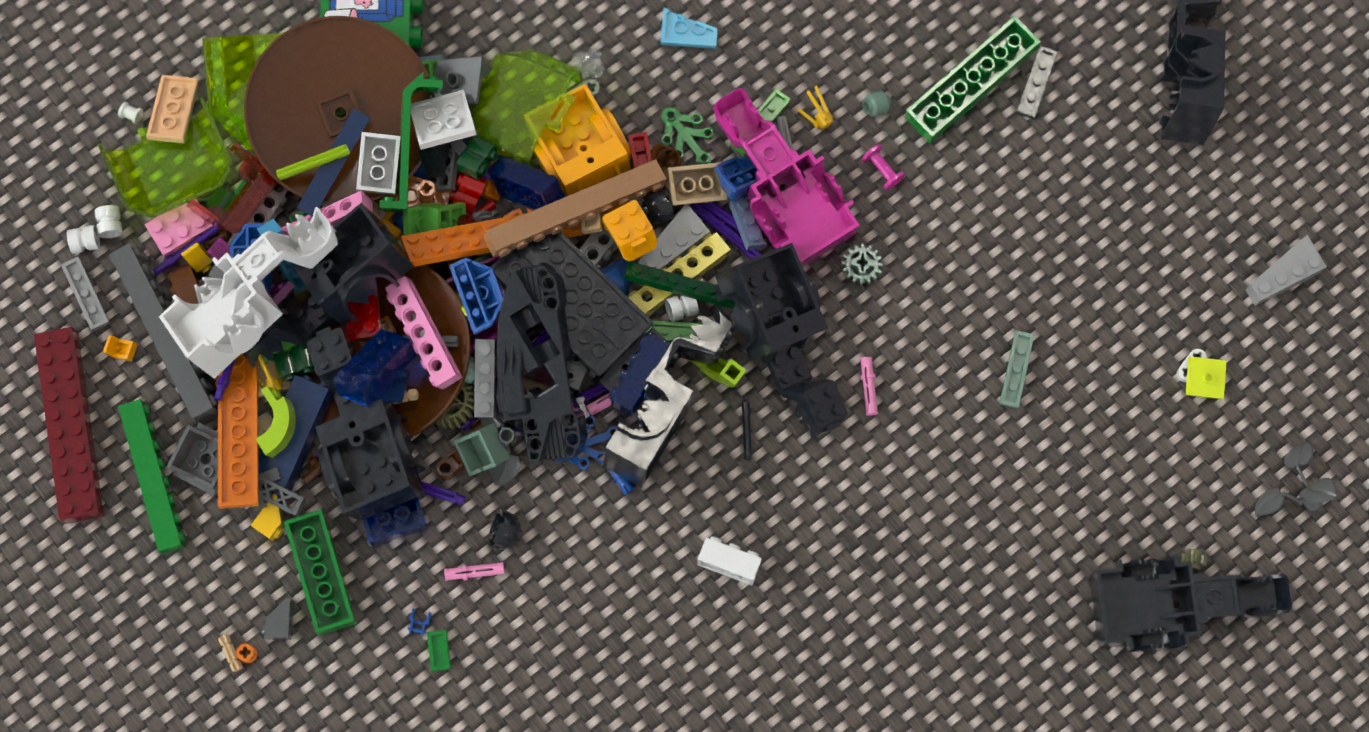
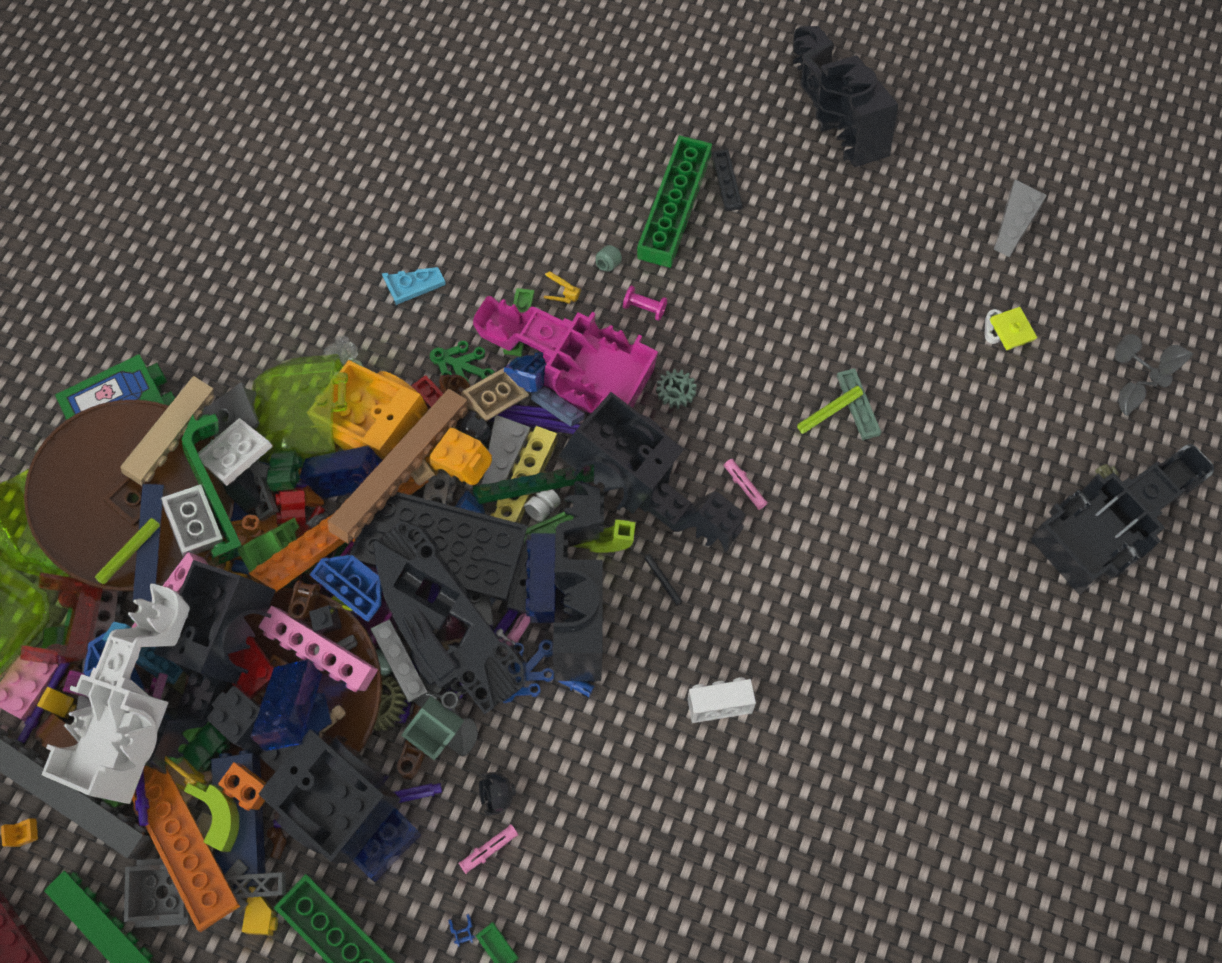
camera: 30 degrees left, 10 degrees down
none -> tan brick [120,376,215,486]
none -> orange brick [218,762,266,811]
none -> reddish brown piece [288,580,320,622]
none -> black brick [309,605,342,634]
none -> lime axle [797,386,863,434]

